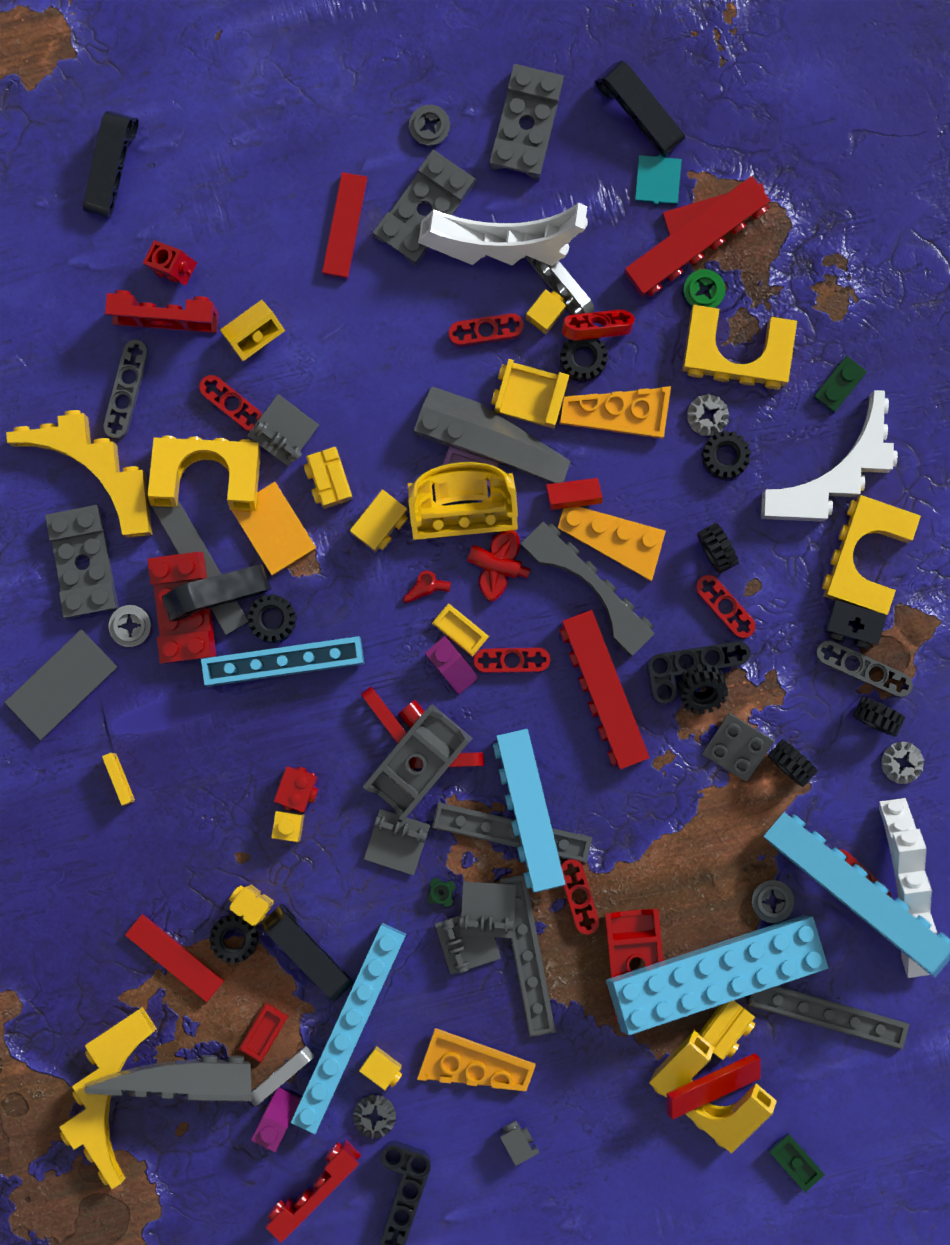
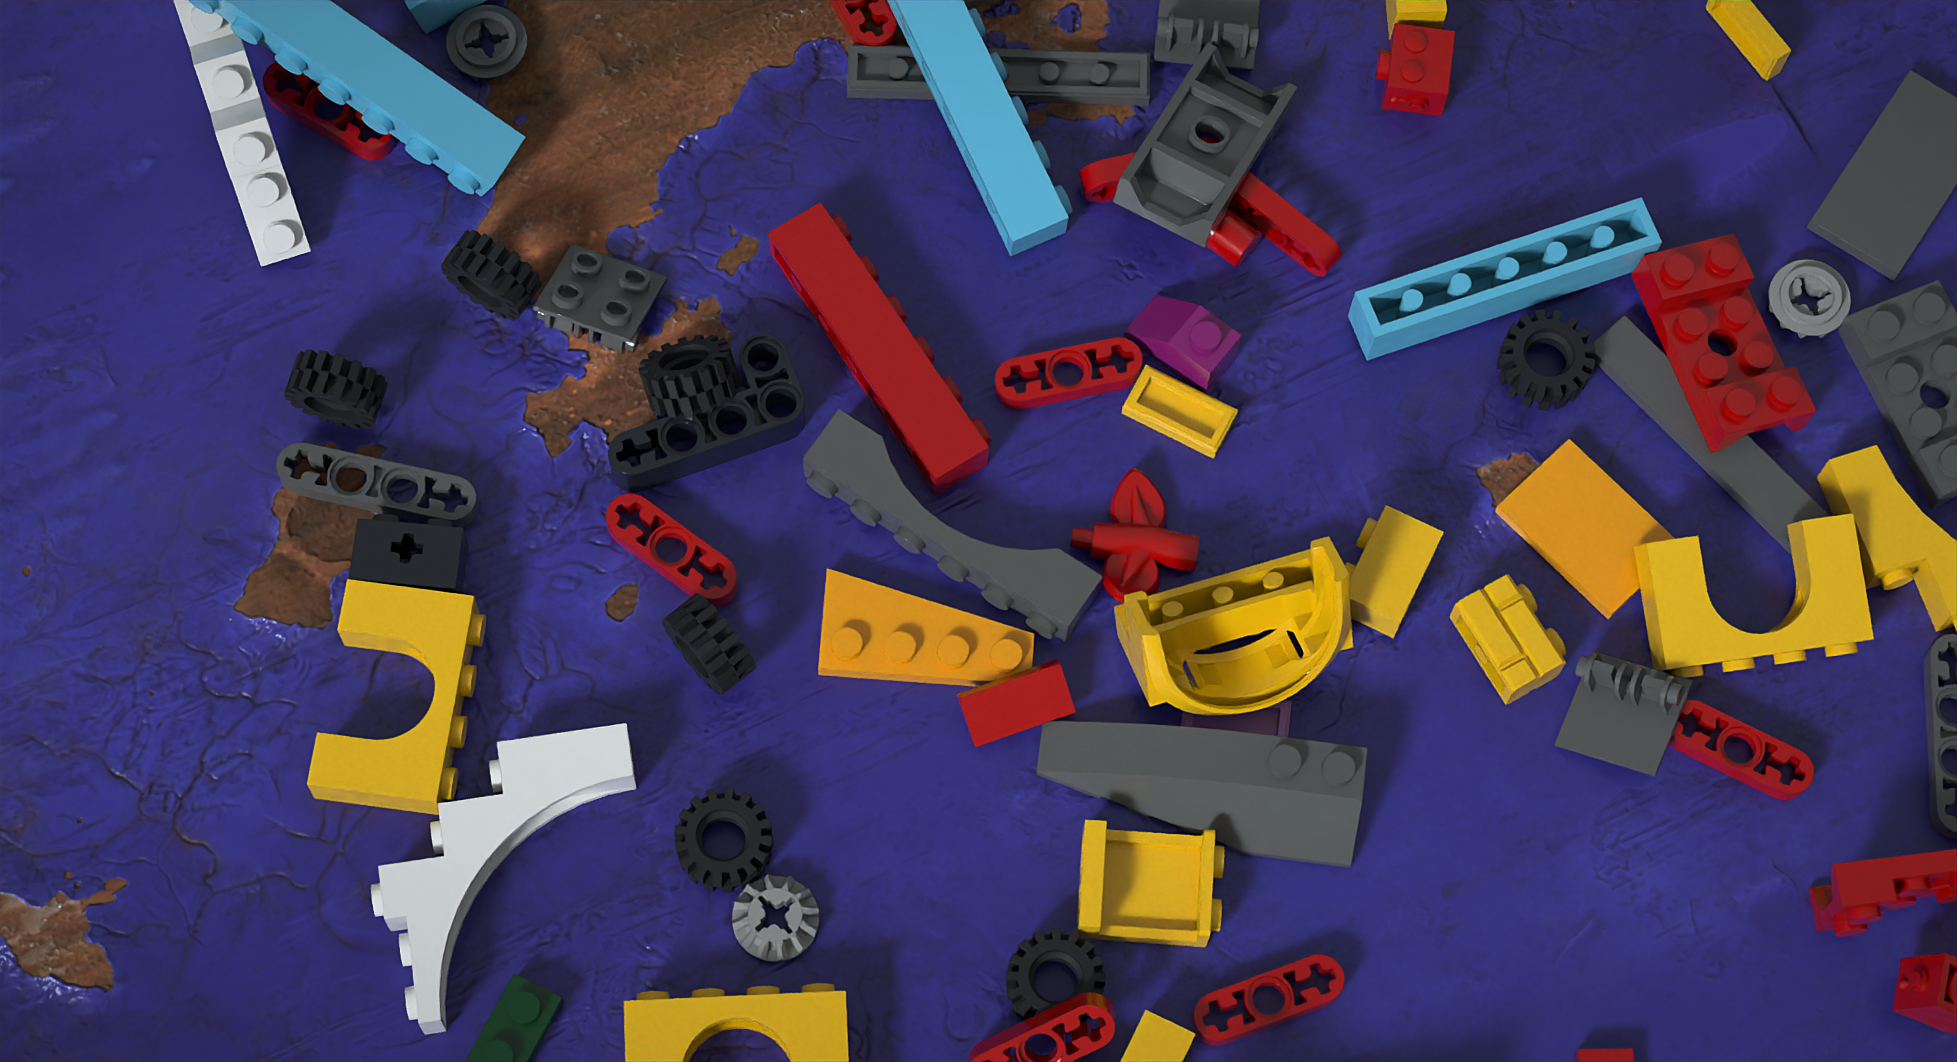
camera: 165 degrees right, 15 degrees down
black beam [162,564,271,622] -> none
yellow brick [220,300,285,361] -> none
red animal [402,570,451,603] -> none
light orange wing [560,386,671,439] -> none
light grey gear [881,742,925,784] -> none

